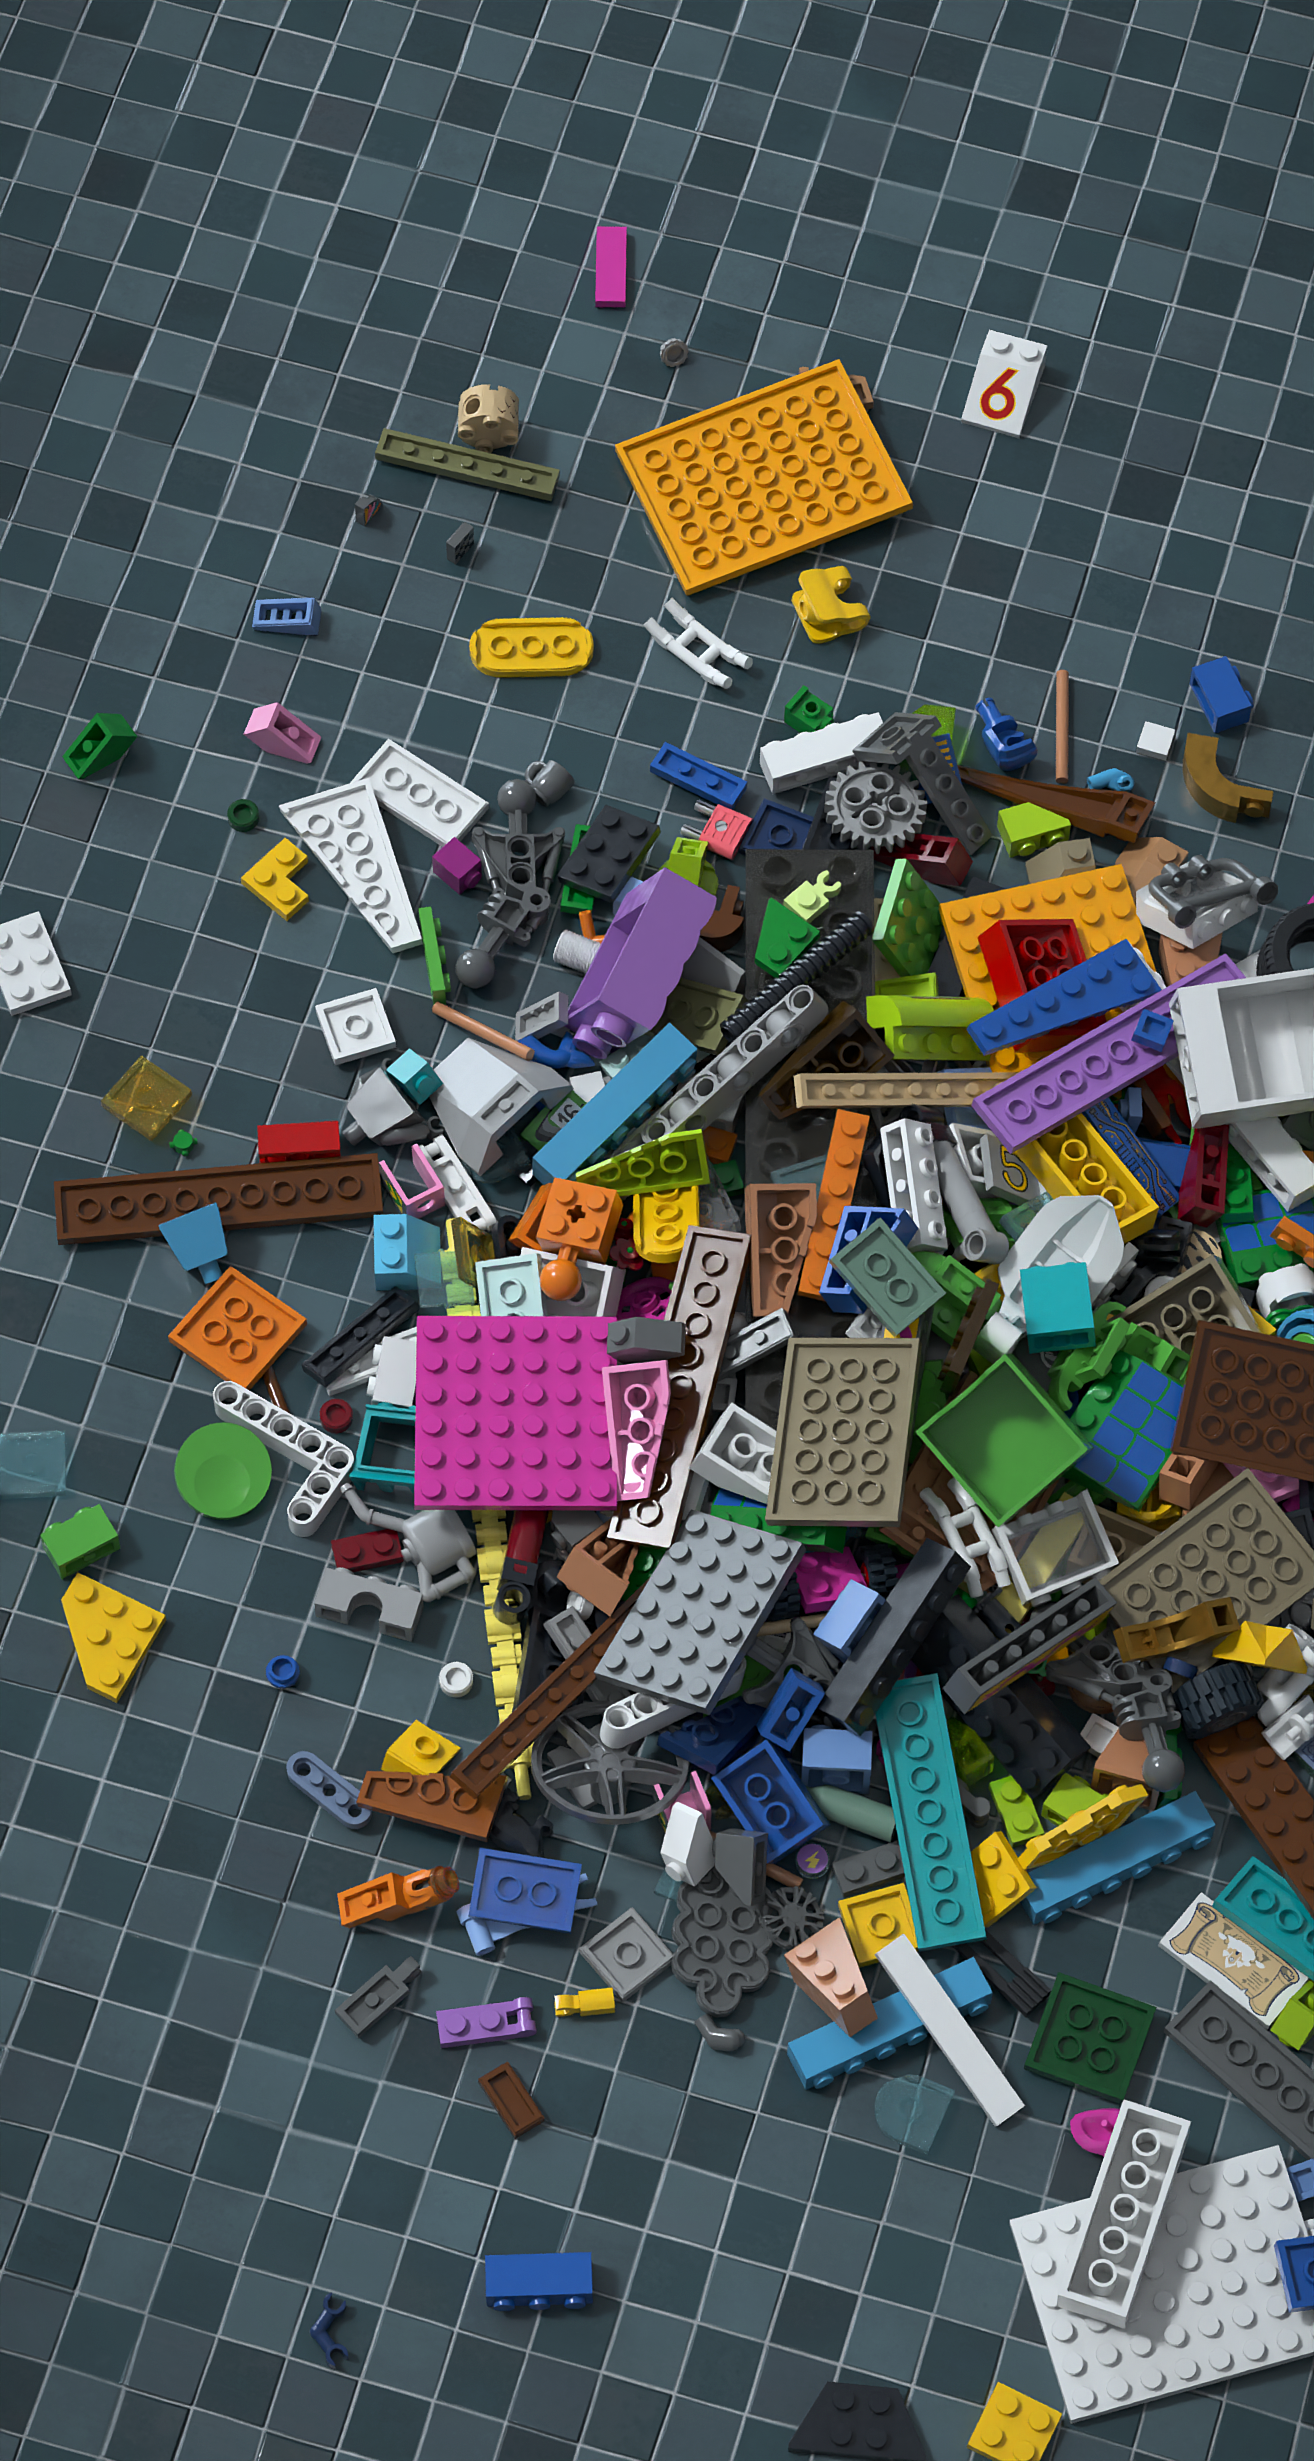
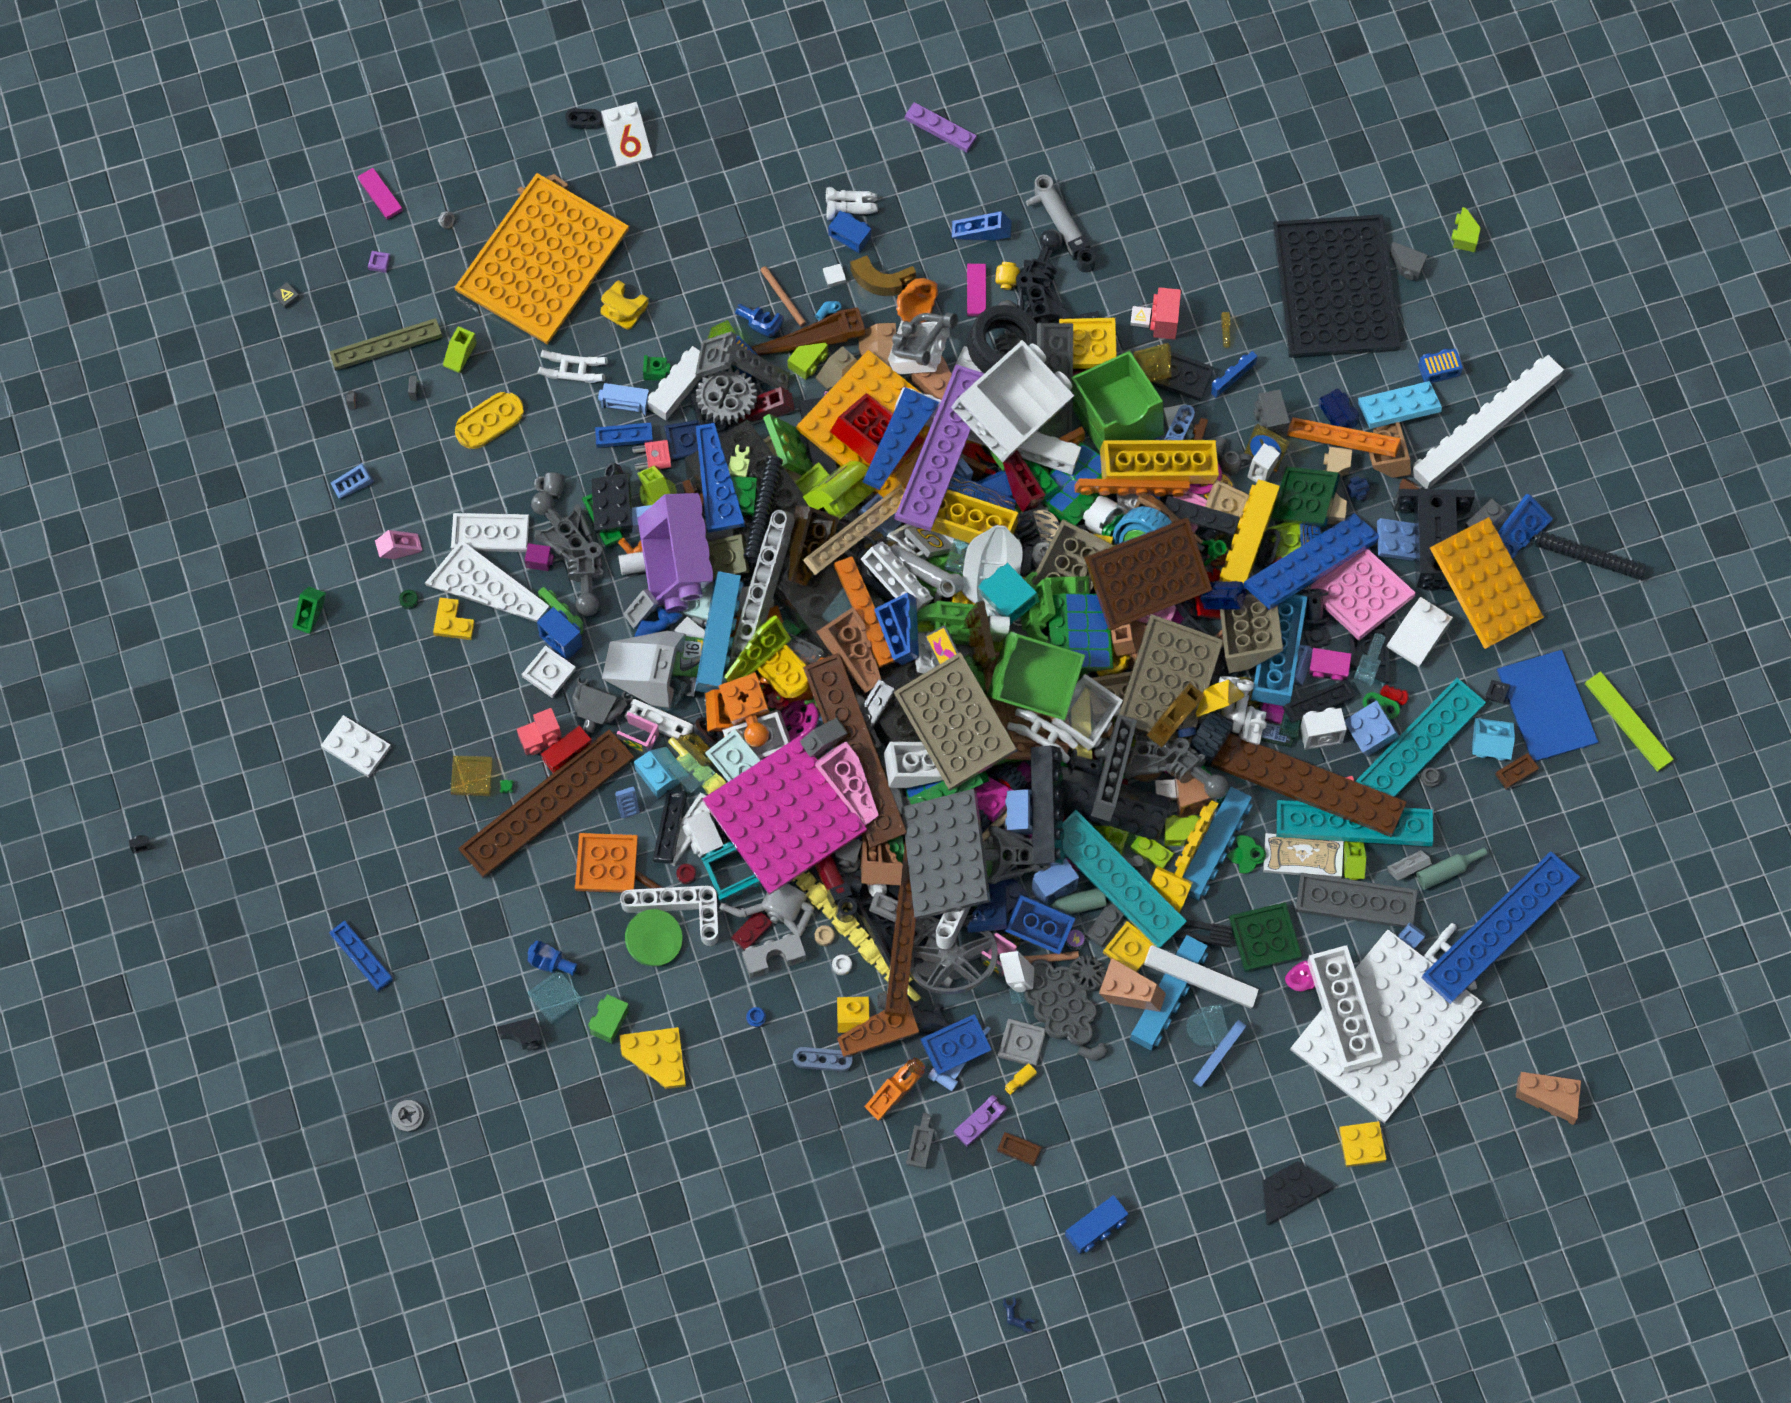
camera: 35 degrees left, 5 degrees up
dark azure torso [158,1202,228,1284] -> none
teal brick [386,1048,444,1105] -> none
nougat bar [432,1002,535,1061] -> none
tan brick [458,385,519,453] -> none
dark grey slope [712,1828,768,1906] -> none
blue brick [756,1668,825,1752] -> none
sand green plate [829,1218,946,1338] -> none
blue plate [1131,1009,1174,1052] -> none
none -> dark grey tile [273,282,299,308]
none -> medium lavender tile [368,251,391,273]
none -> lime slope [443,326,477,373]
none -> coral brick [517,708,562,756]
none -> blue piece [527,940,578,976]
none -> blue brick [537,607,583,660]
none -> black plate [565,108,602,128]
none -> light blue window [598,383,649,416]
none -> black tile [604,462,623,477]
none -> medium blue slope [615,787,640,819]
none -> blue wing [696,423,745,533]
none -> tan tile [815,925,834,946]
none -> white piece [826,187,878,220]
none -> orange piece [896,278,938,322]
none -> medium blue beam [1193,1019,1246,1087]
none -> green plate [1227,835,1266,874]

